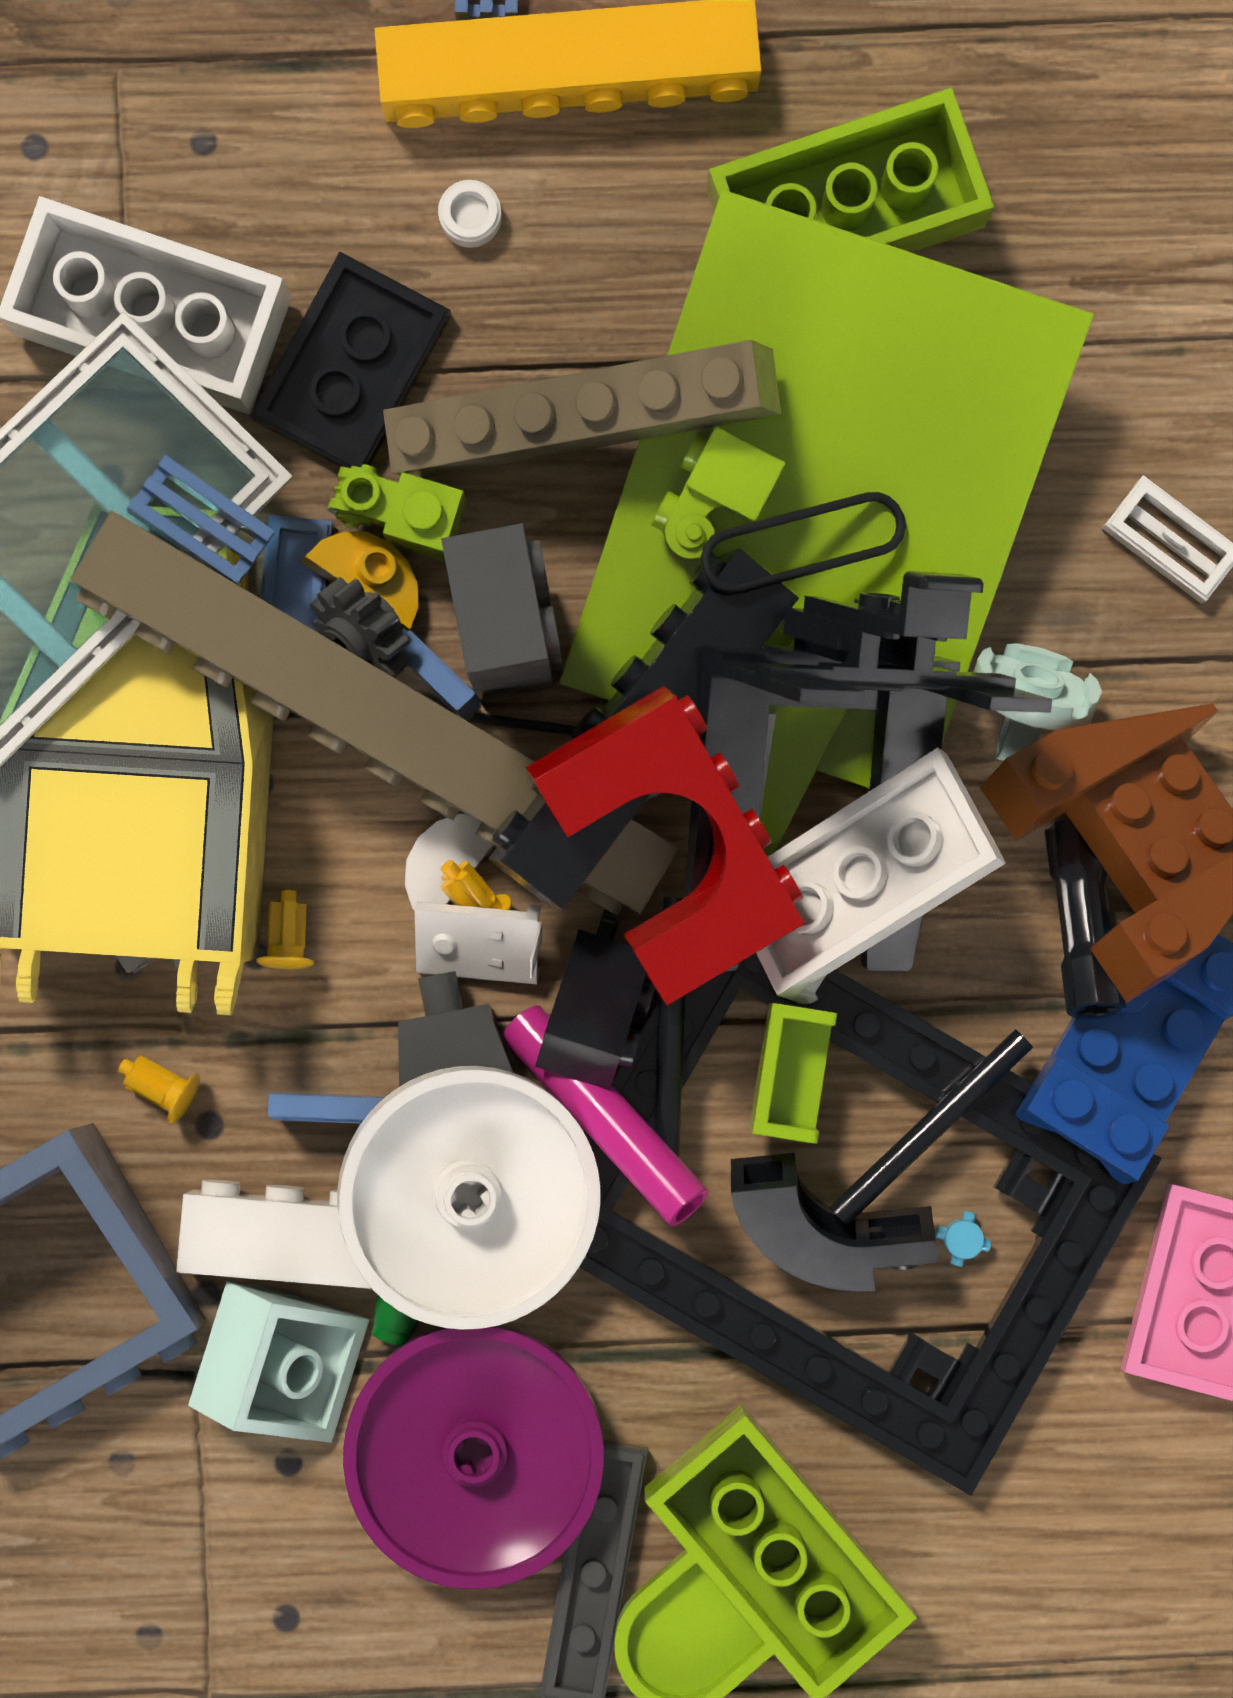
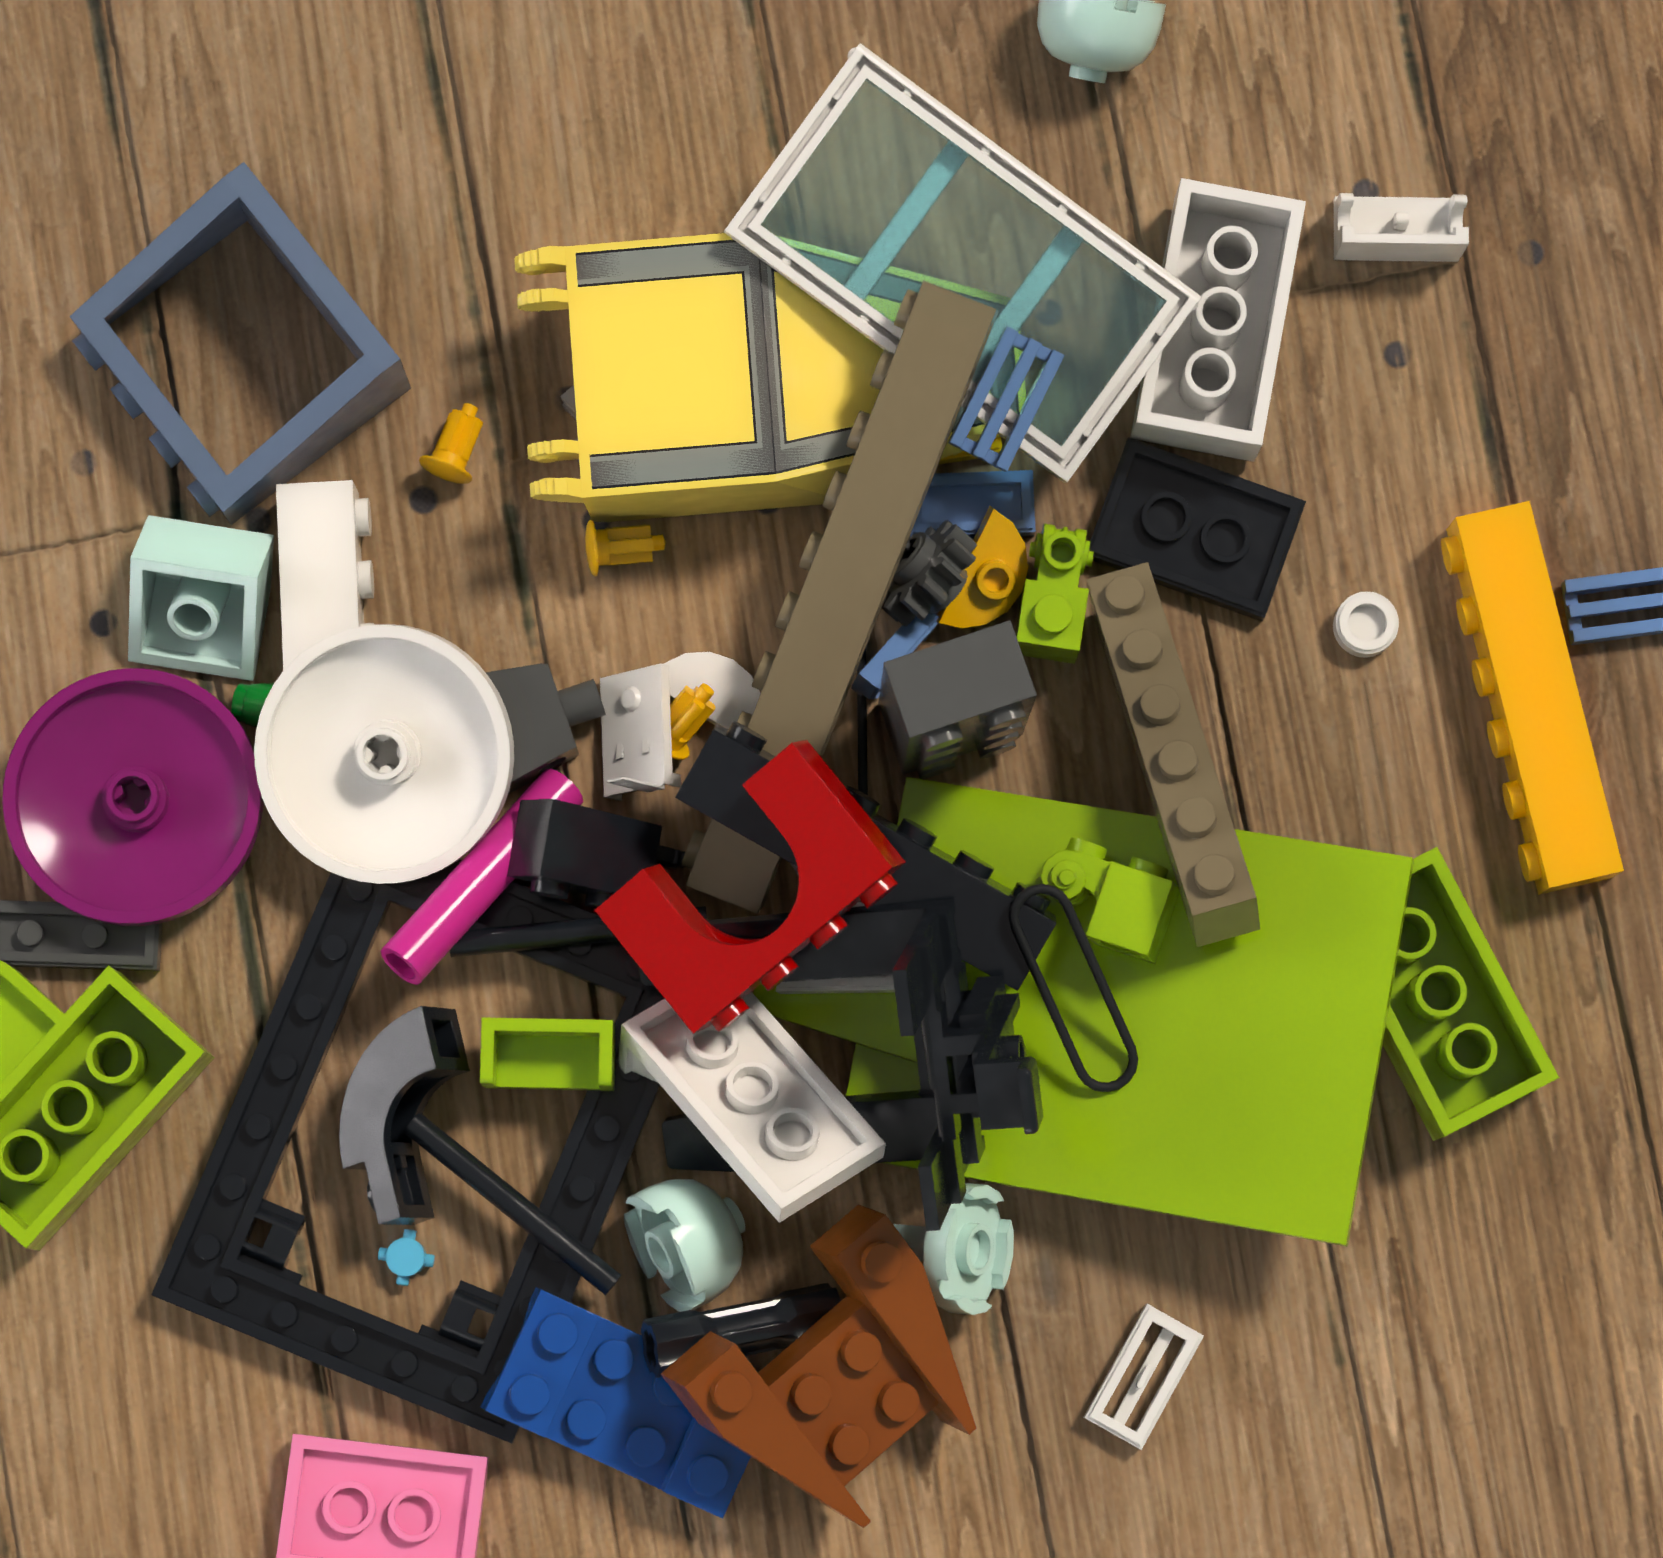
camera: 80 degrees right, 5 degrees down
medium blue tile [268,1092,386,1123] -> none
none -> light aqua cylinder [624,1179,745,1312]
none -> white hinge [1334,193,1469,262]

